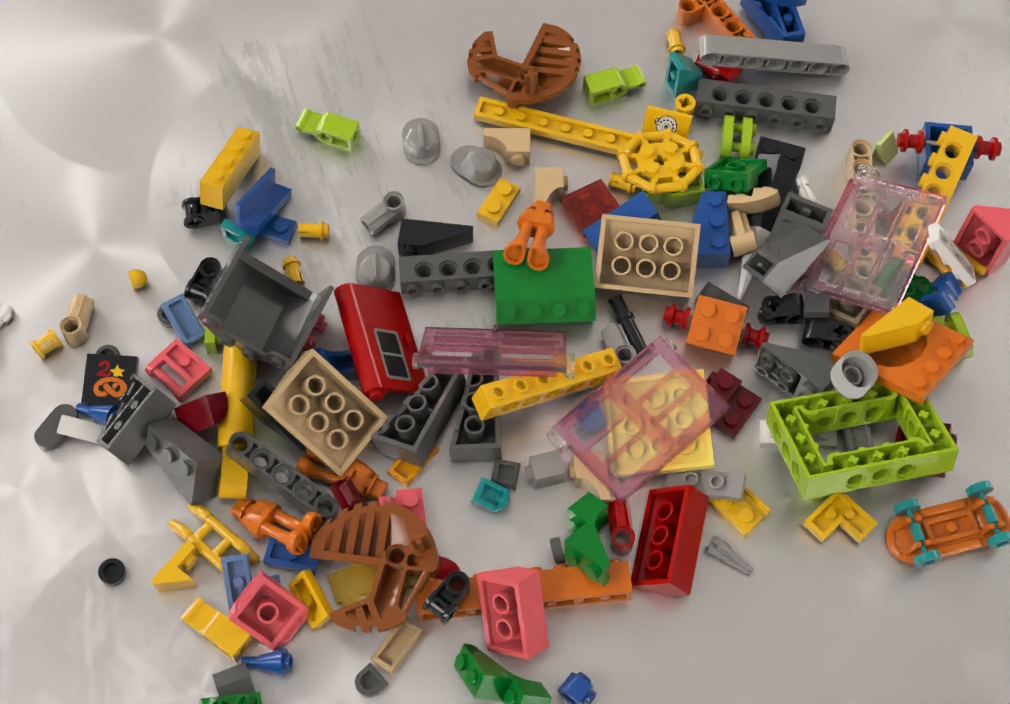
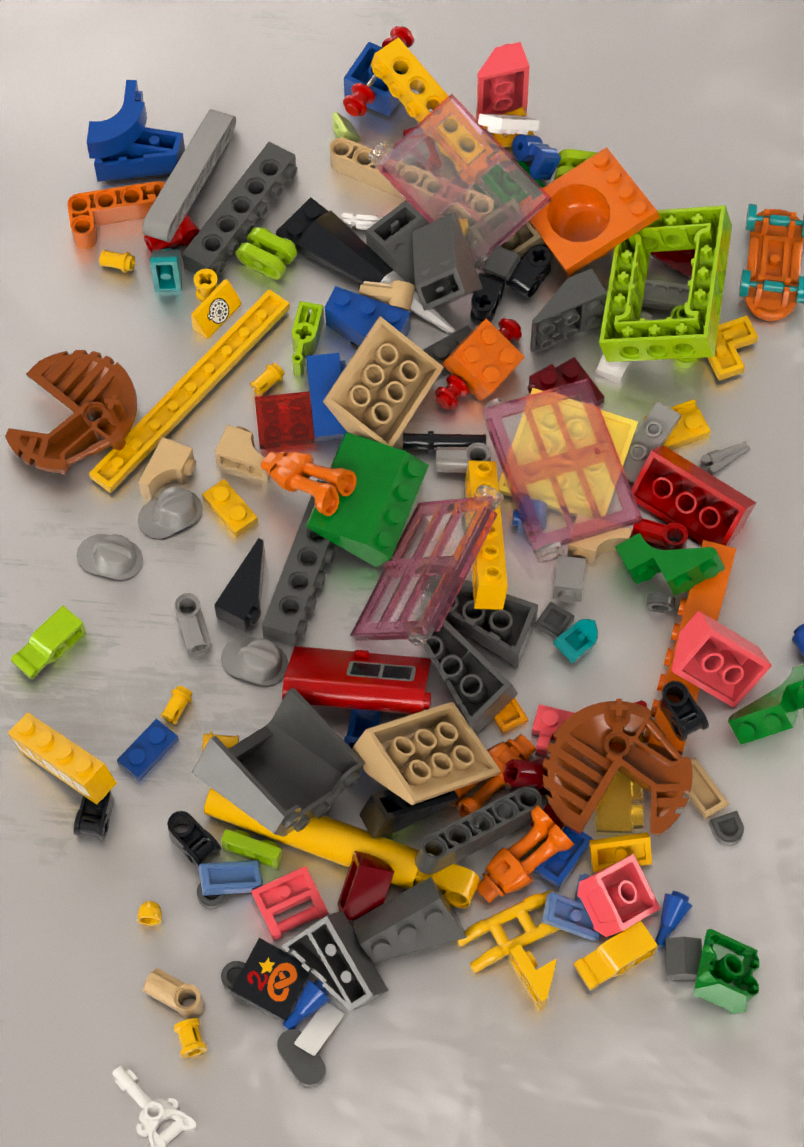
camera: 65 degrees left, 0 degrees up
black tile [98,558,127,586] -> none
teal plate [220,218,256,251] -> none
blue panel [236,167,292,235] -> none
lime piece [583,65,647,105] -> none
yellow plate [617,128,705,196] -> none
green plate [704,157,767,194] -> none
tan slope [727,187,781,214] -> none
light grey piece [830,350,878,399] -> none
yellow slope [859,297,934,354] -> none

